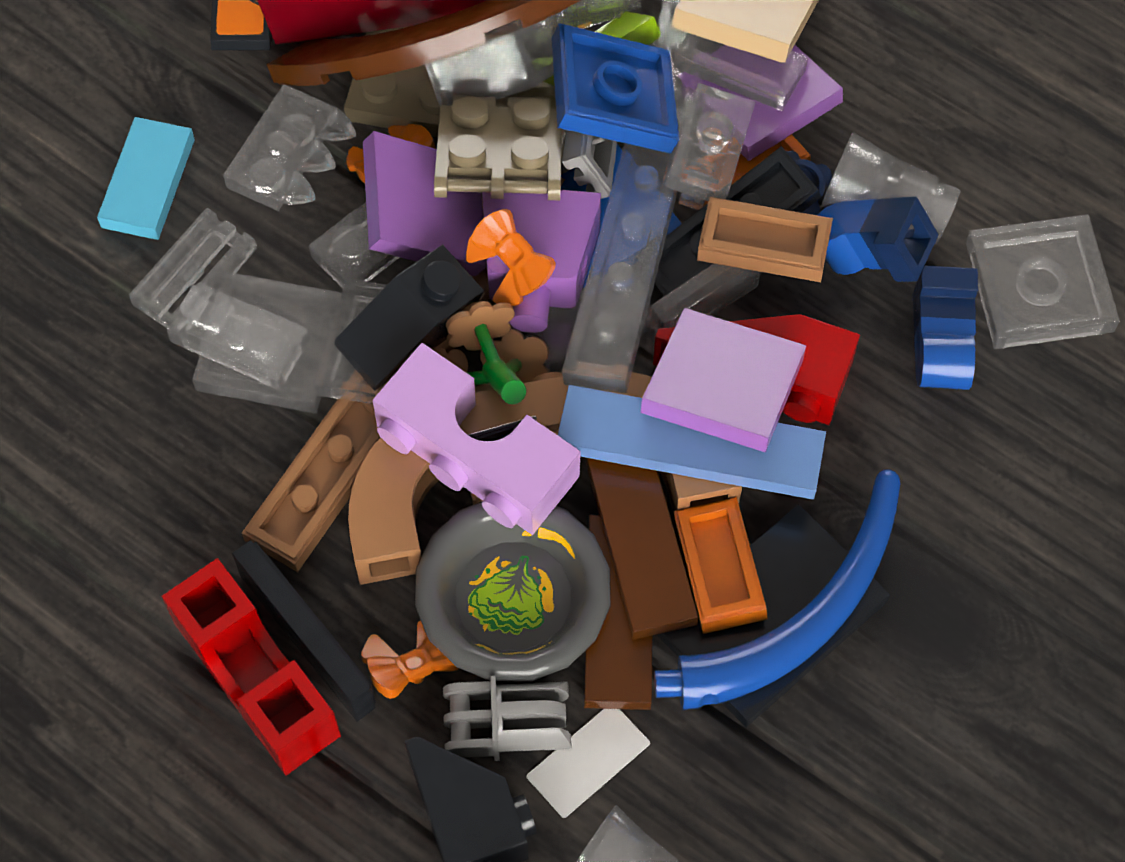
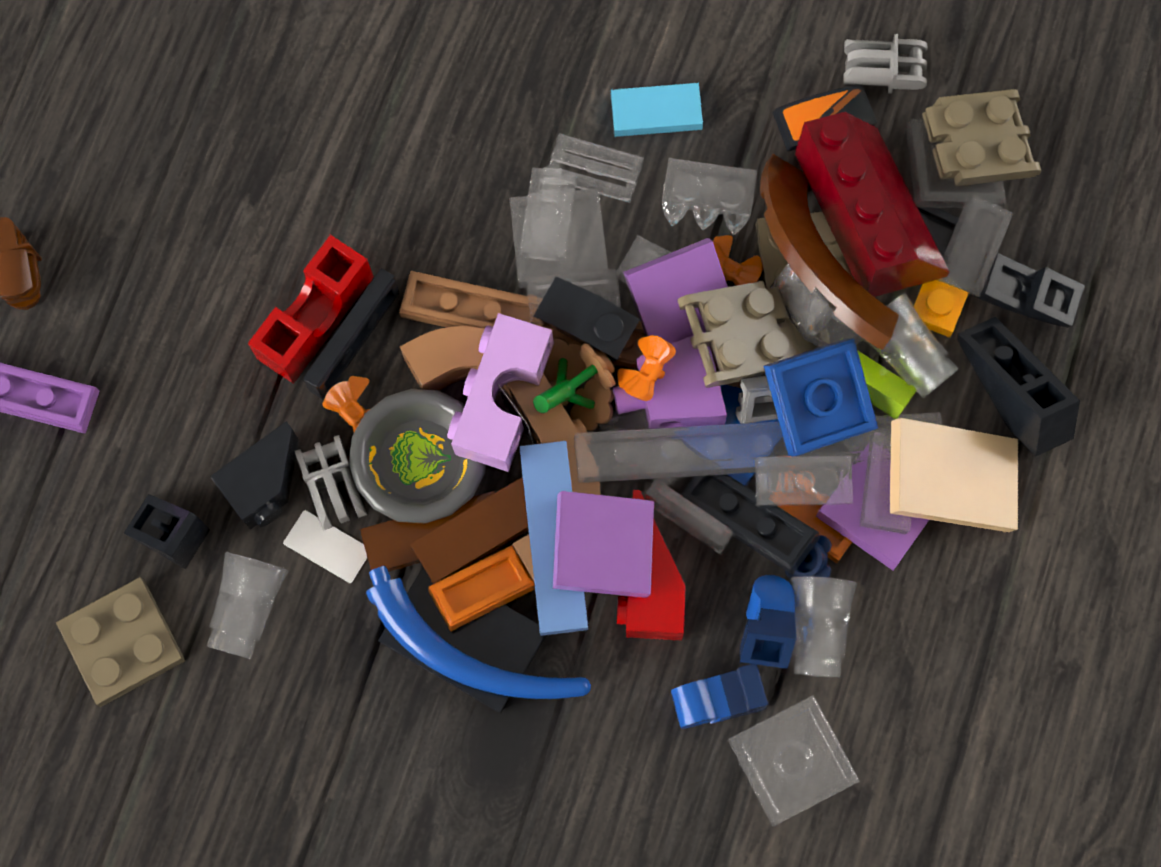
camera: 75 degrees right, 10 degrees up
medium nougat tile [697,197,833,282] -> none

